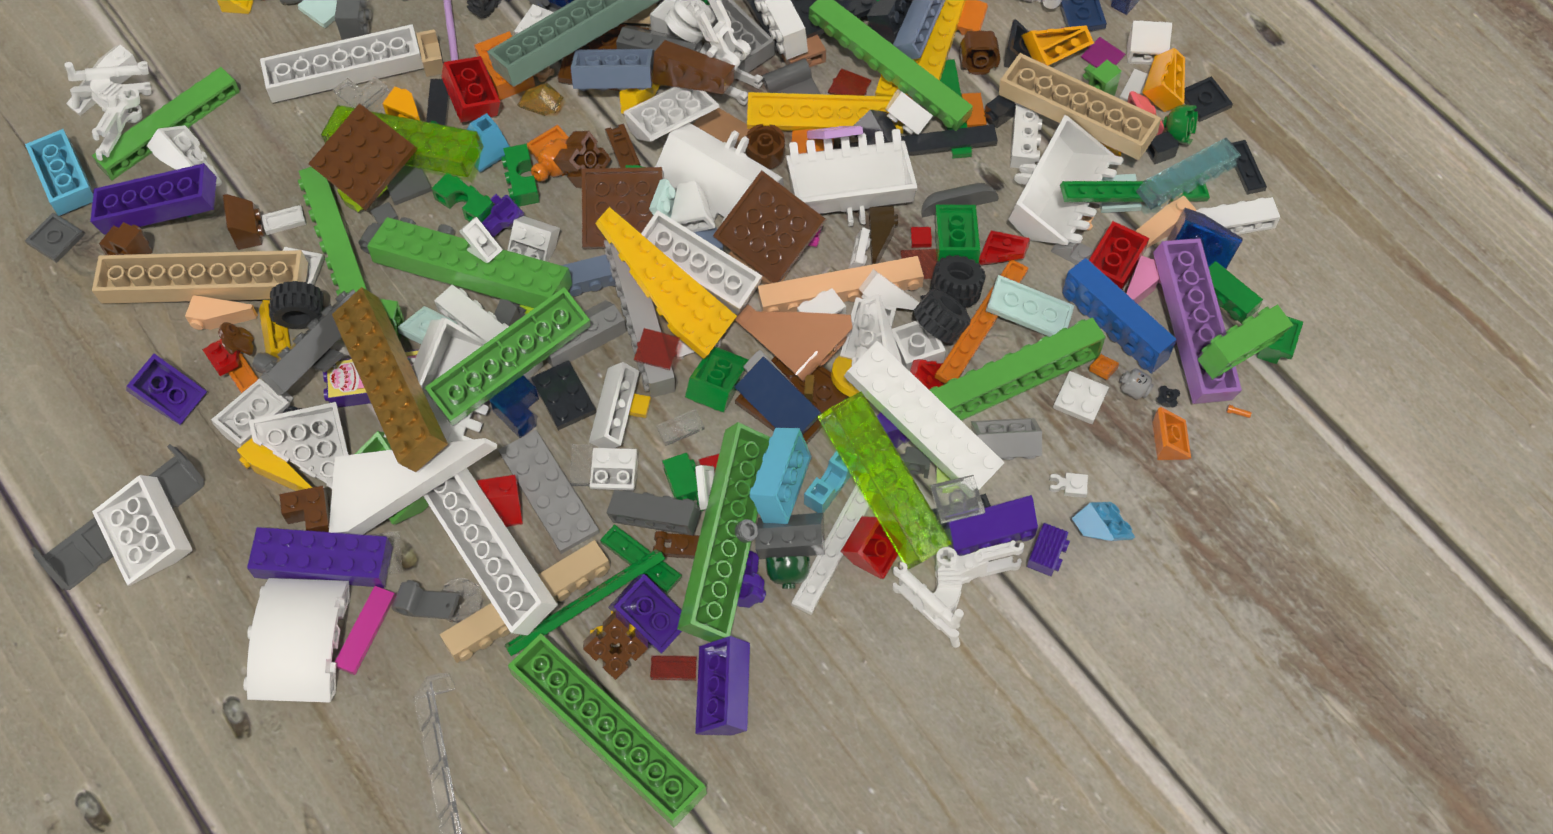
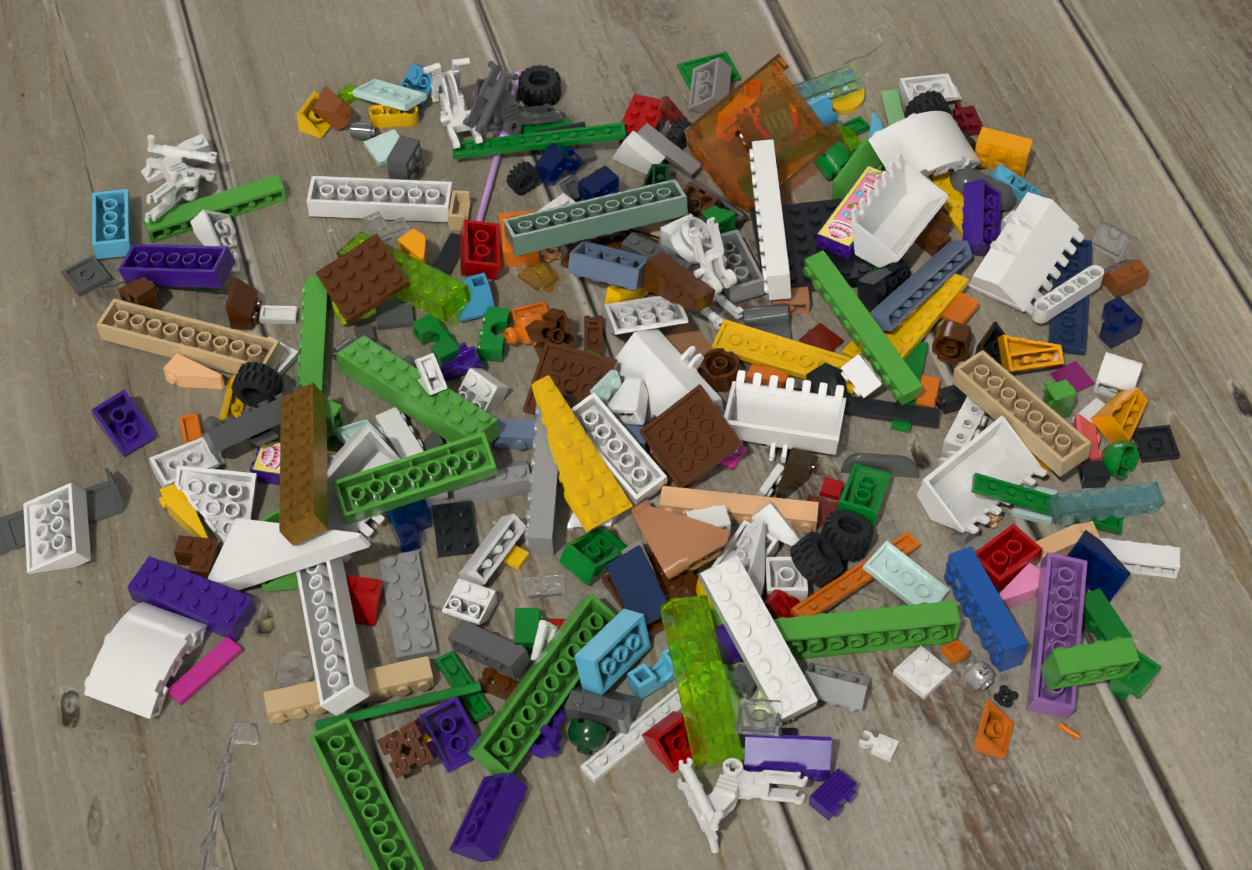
camera: 20 degrees right, 10 degrees down
red wing [202,339,241,377] -> none
reddish brown plate [218,322,254,356] -> none
dark grey door [391,580,460,620] -> none
clear red piece [634,328,680,371] -> none
clear red tile [650,656,697,681] -> none
dark grey tile [735,519,758,543] -> none
pearl gold tile [804,375,814,403] -> none
lavender tile [807,126,863,139] -> none
red wing [979,230,1030,265] -> none
dark azure slope [1072,502,1135,541] -> none
black tile [1225,140,1267,195] -> none

